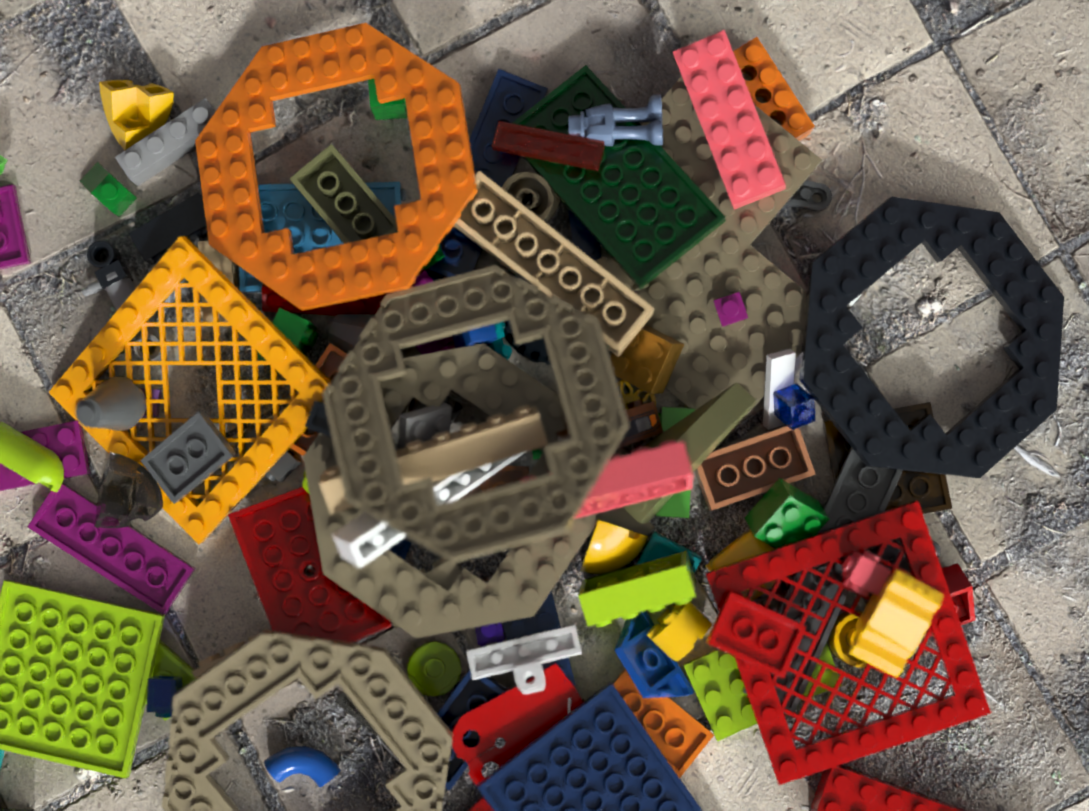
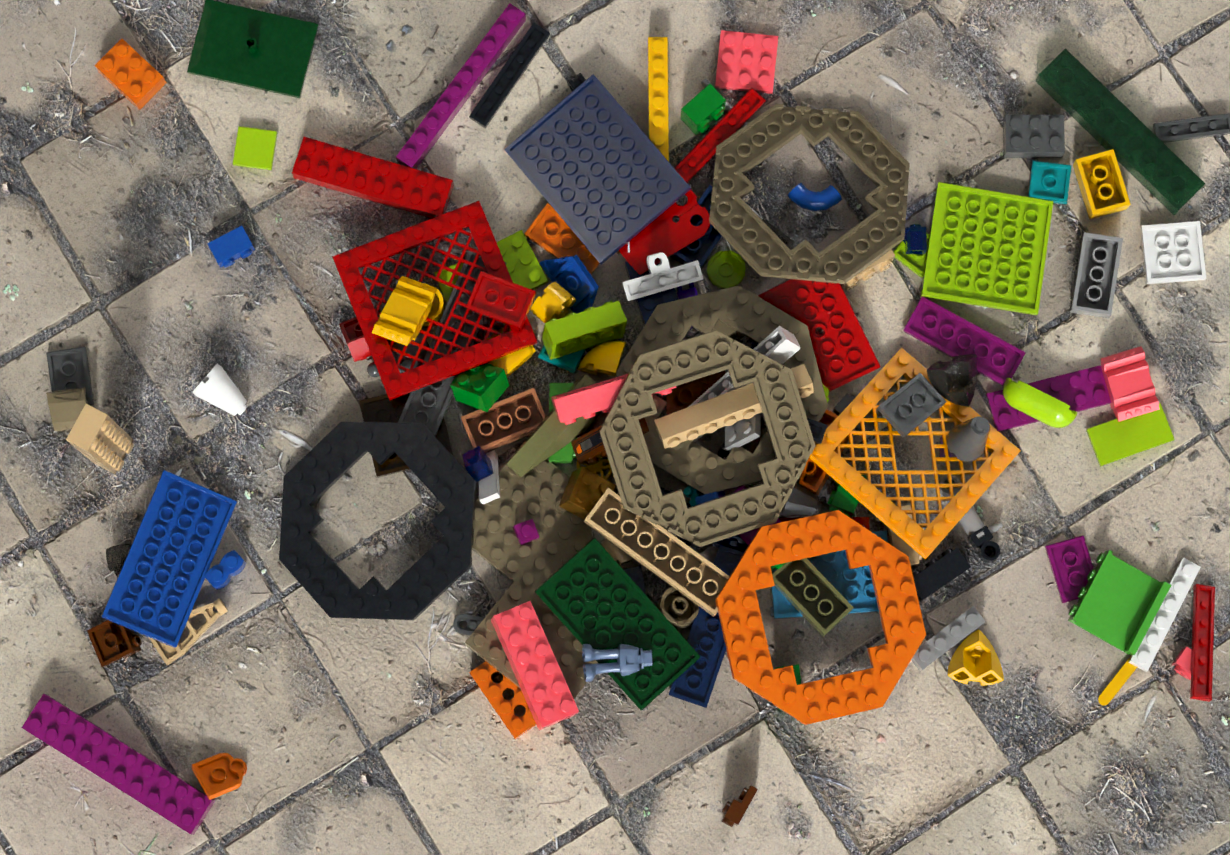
camera: 175 degrees right, 5 degrees down
green slope [80,162,137,217] -> none
clear red plate [492,121,605,171] -> none
coral brick [842,550,891,597] -> none

